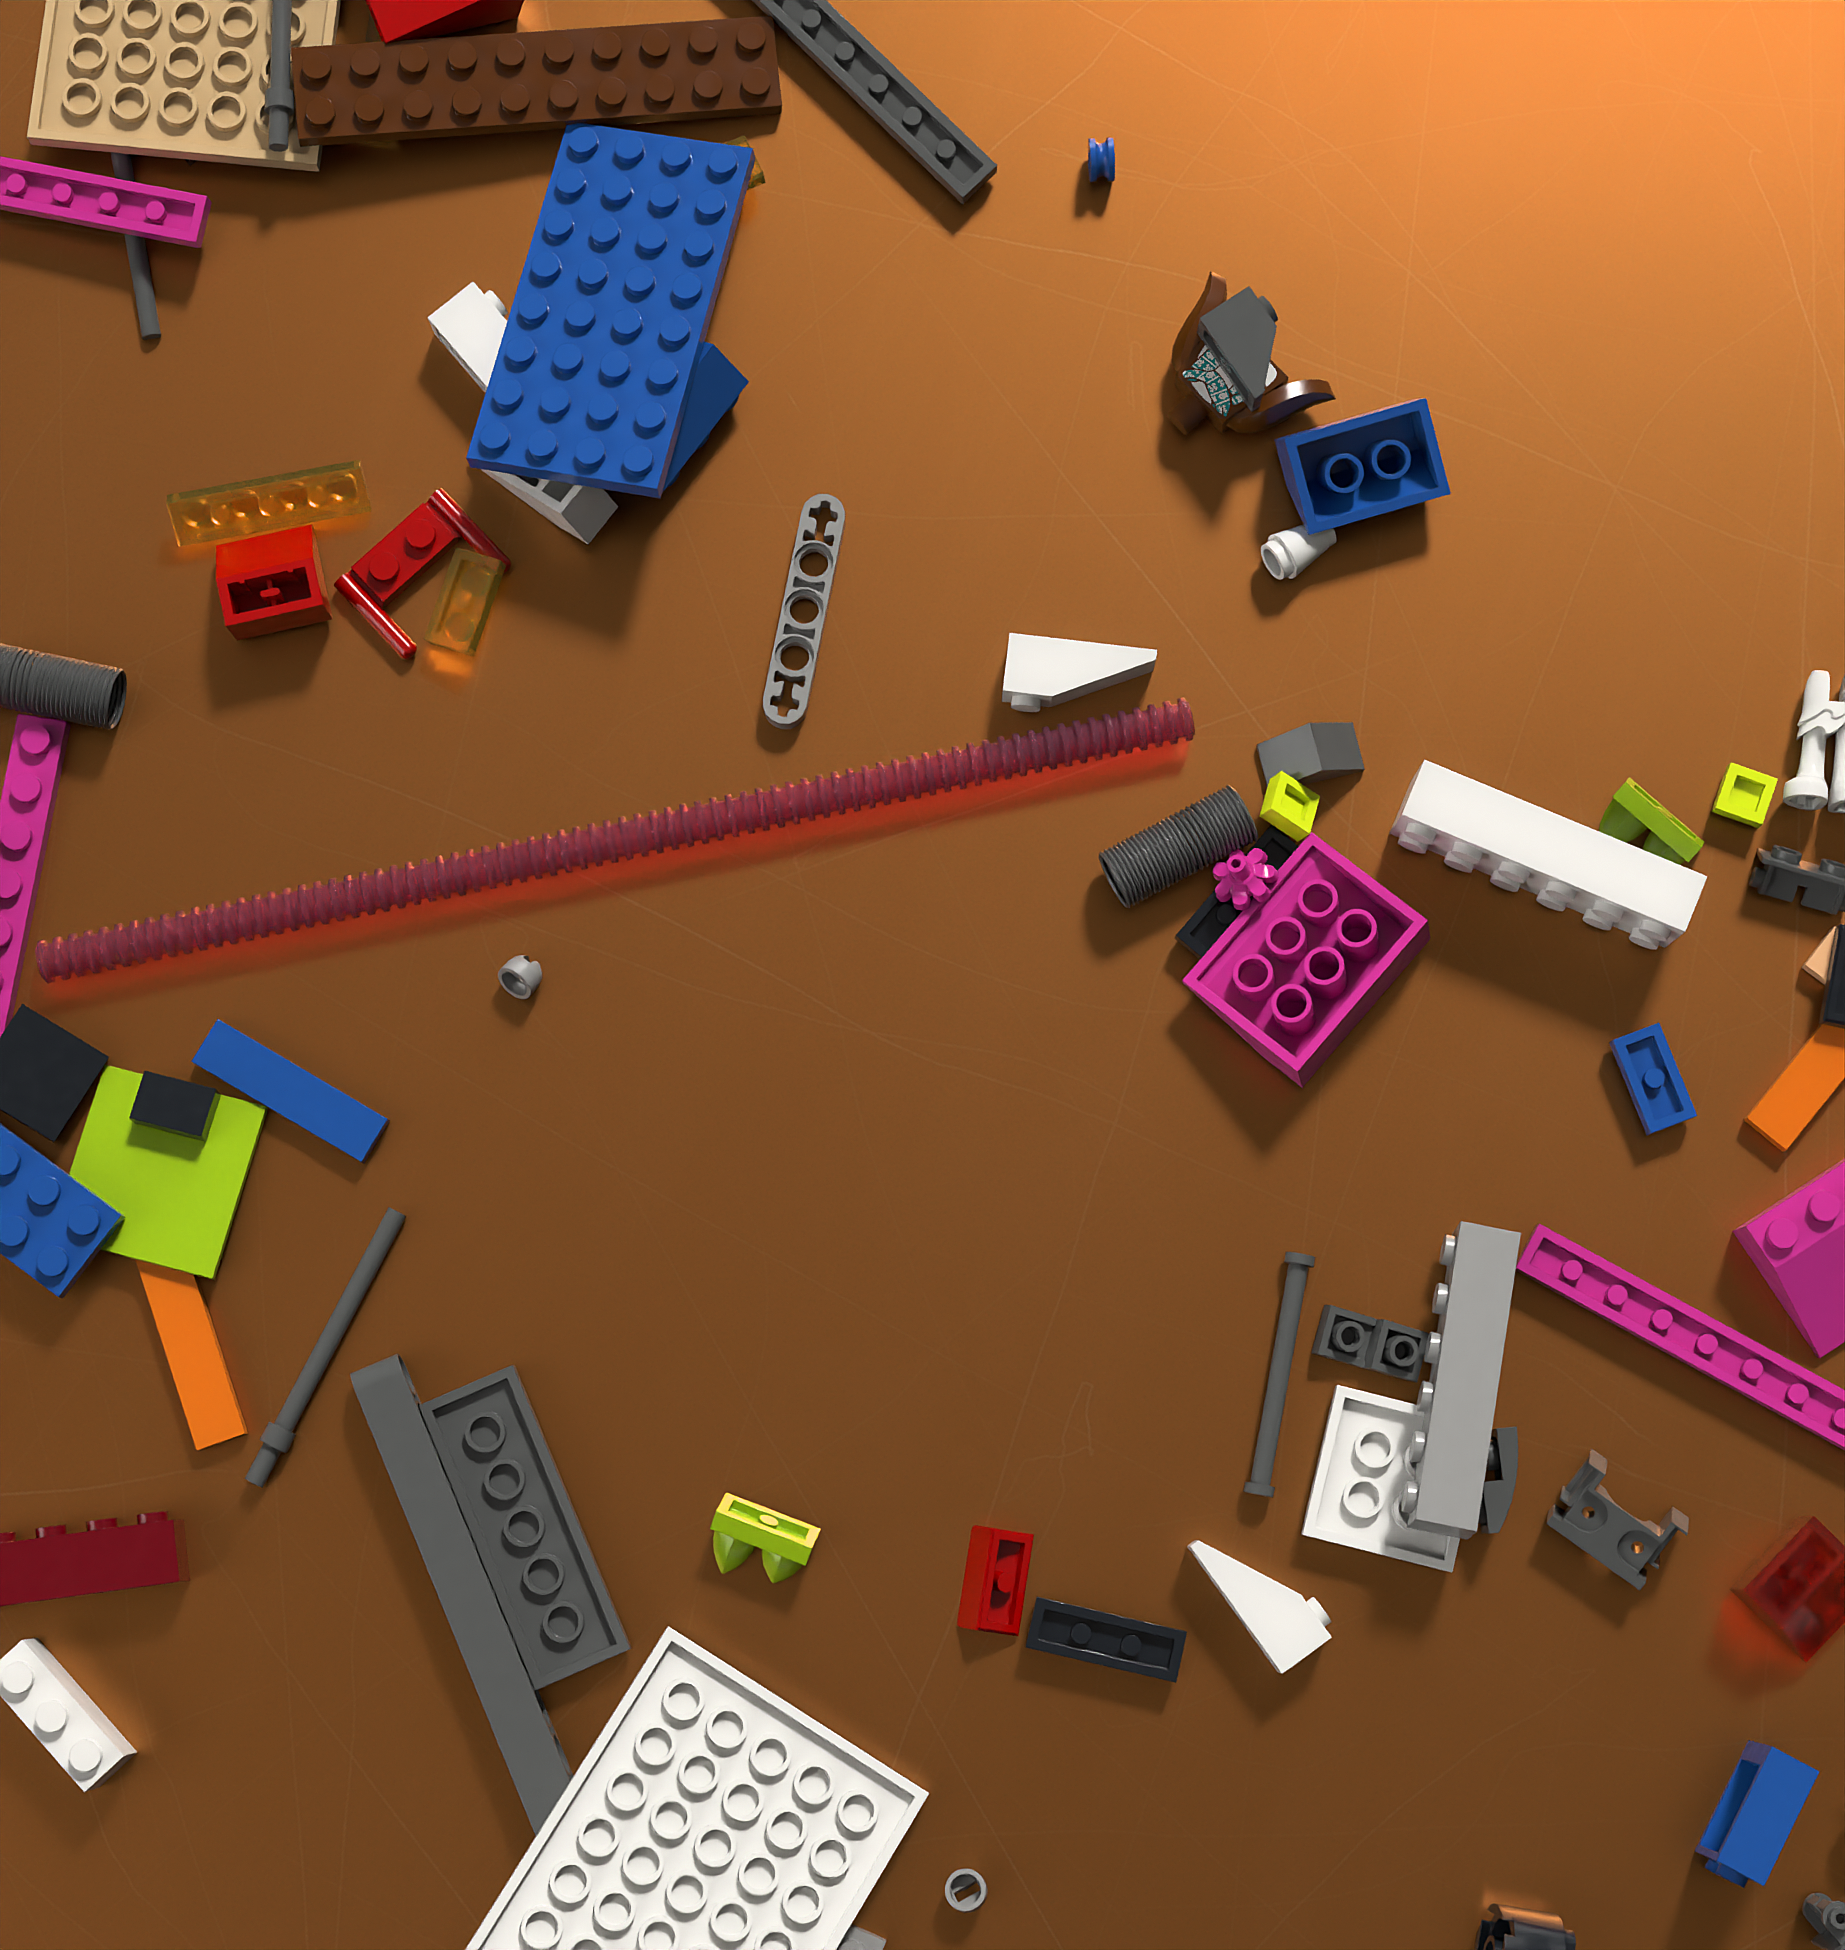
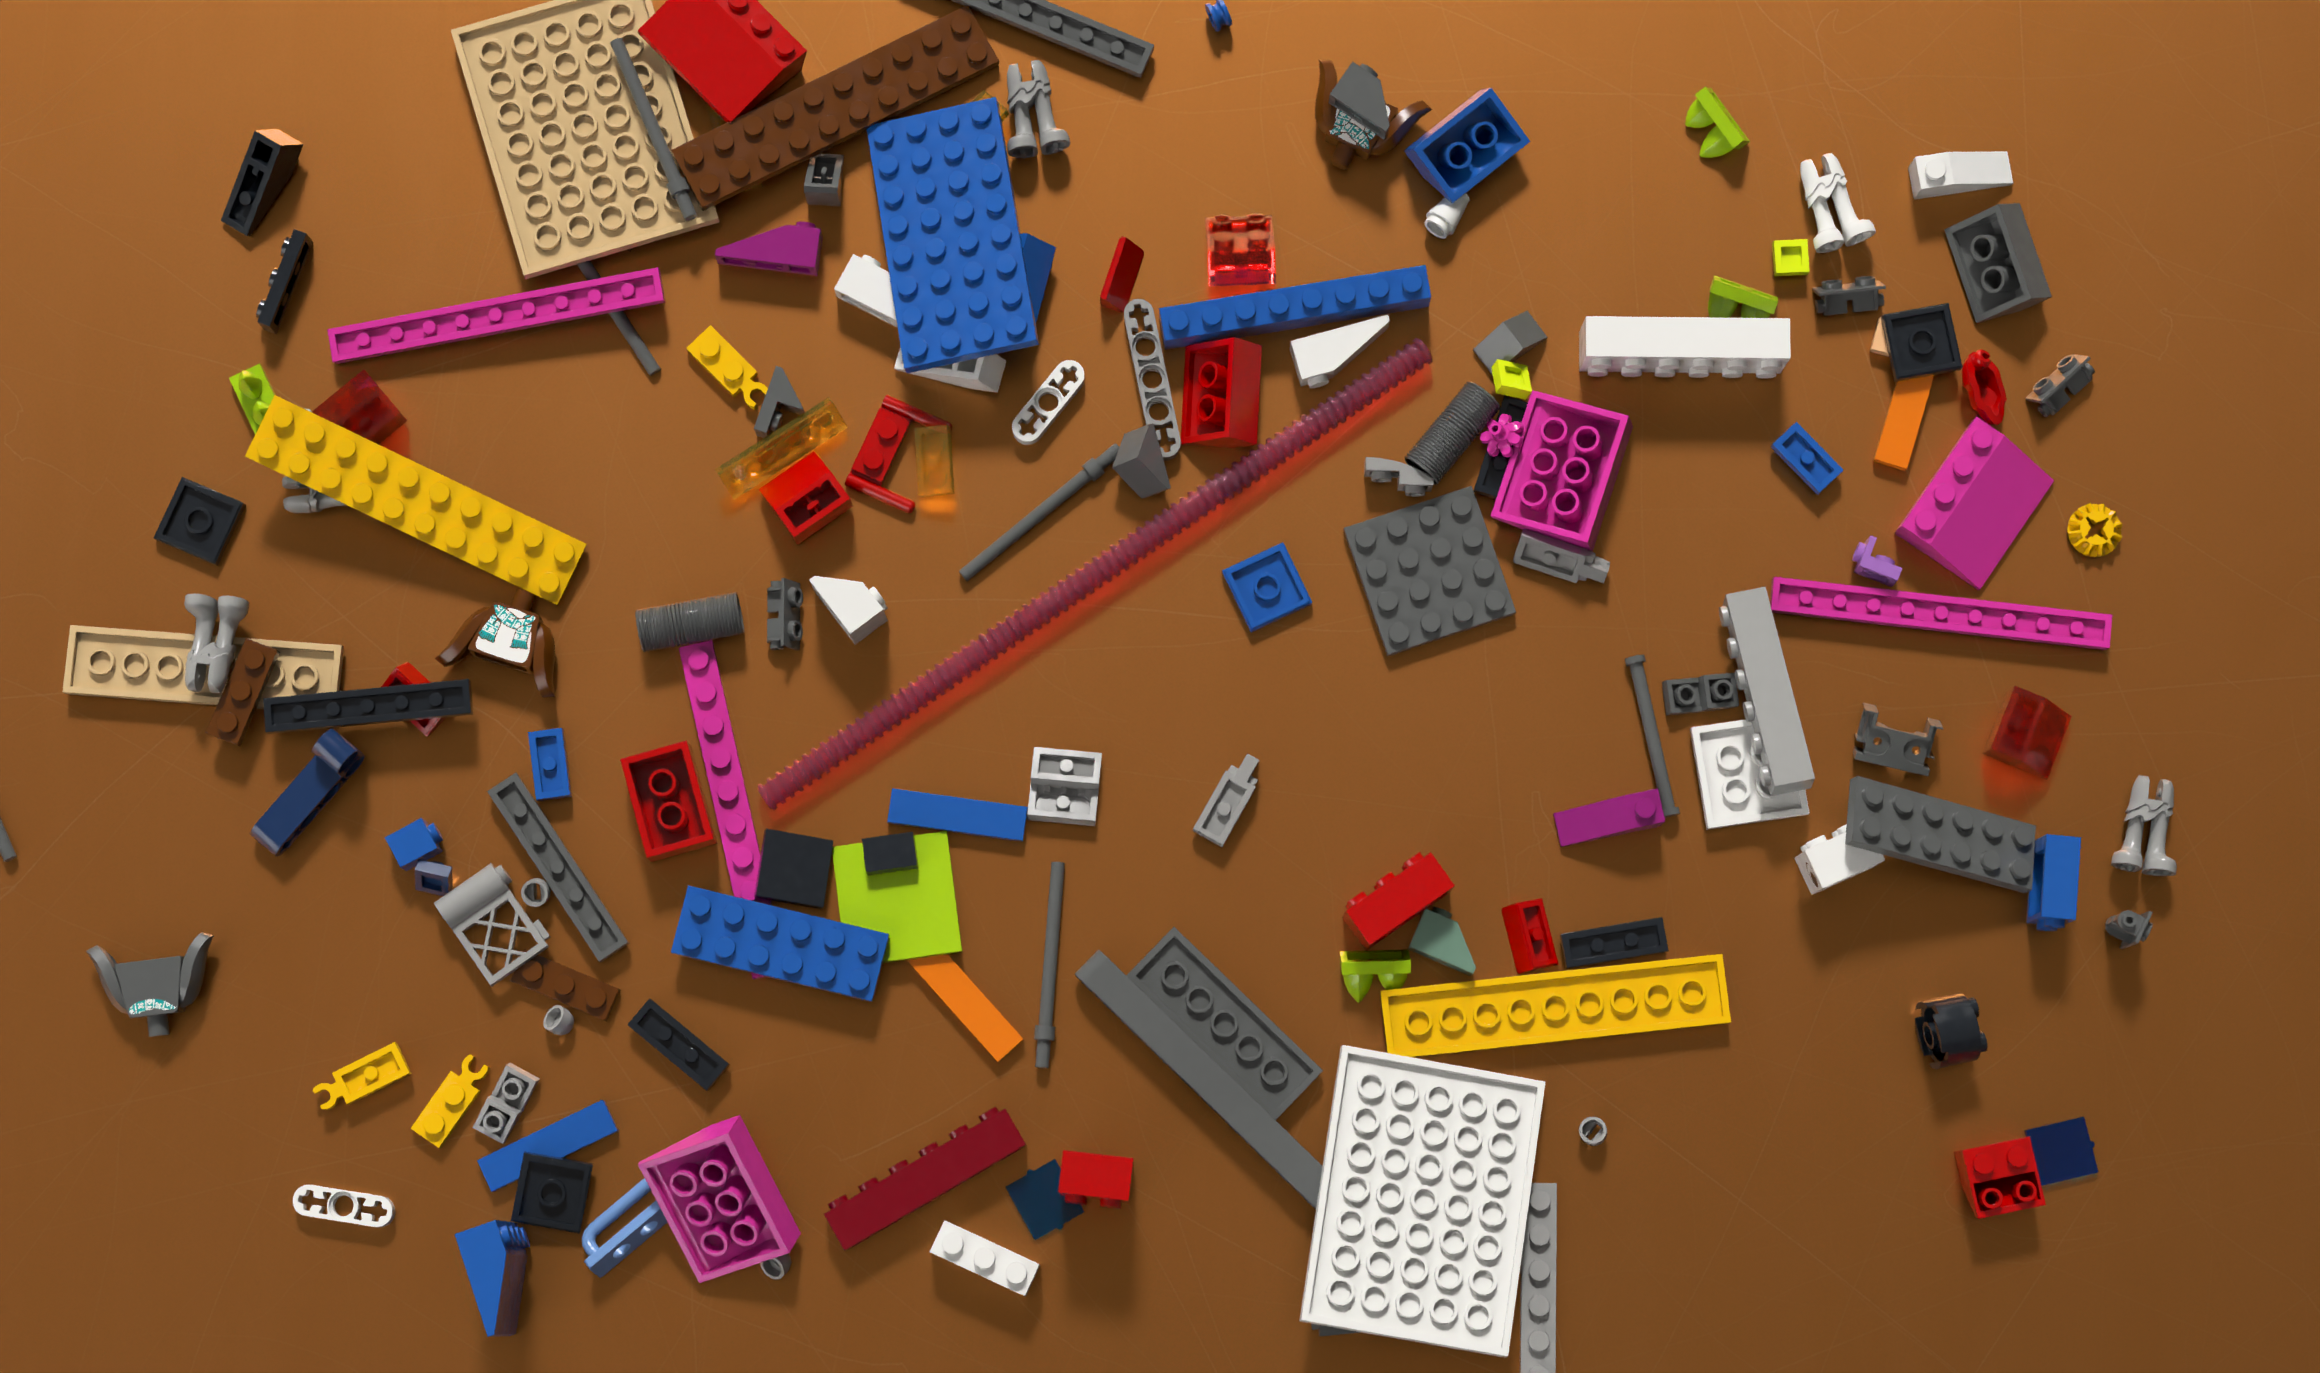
camera: 25 degrees left, 0 degrees up
light grey hinge [498,955,542,999] -> none
white slope [1187,1540,1332,1674] -> none
dark grey slope [1478,1426,1518,1534] -> none
none -> yellow plate [686,325,768,410]
none -> magenta slope [715,222,823,276]
none -> dark grey slope [754,366,806,440]
none -> dark grey hinge [767,578,803,650]
none -> dark grey slope [804,154,844,206]
none -> white slope [809,576,888,645]
none -> dark grey bar [959,443,1119,581]
none -> piece [1005,1159,1085,1240]
none -> light grey piece [1007,60,1070,158]
none -> white beam [1012,360,1085,445]
none -> light grey slope [1027,747,1102,826]
none -> red brick [1058,1150,1134,1209]
none -> red slope [1100,236,1144,313]
none -> dark grey slope [1112,424,1171,498]
none -> blue brick [1159,265,1431,350]
none -> red slope [1181,337,1262,448]
none -> light grey hinge [1192,753,1259,847]
none -> clear red slope [1205,213,1276,286]
none -> blue tile [1222,542,1312,633]
none -> red brick [1342,852,1455,951]
none -> dark grey plate [1343,486,1516,657]
none -> light grey slope [1364,457,1433,497]
none -> yellow plate [1380,954,1731,1058]
none -> sand green slope [1408,906,1476,976]
none -> light grey hinge [1513,528,1610,583]
none -> magenta slope [1553,788,1665,847]
none -> lime tile [1685,87,1750,158]
none -> white brick [1794,824,1885,895]
none -> dark grey plate [1845,776,2036,893]
none -> medium lavender bracket [1852,535,1902,587]

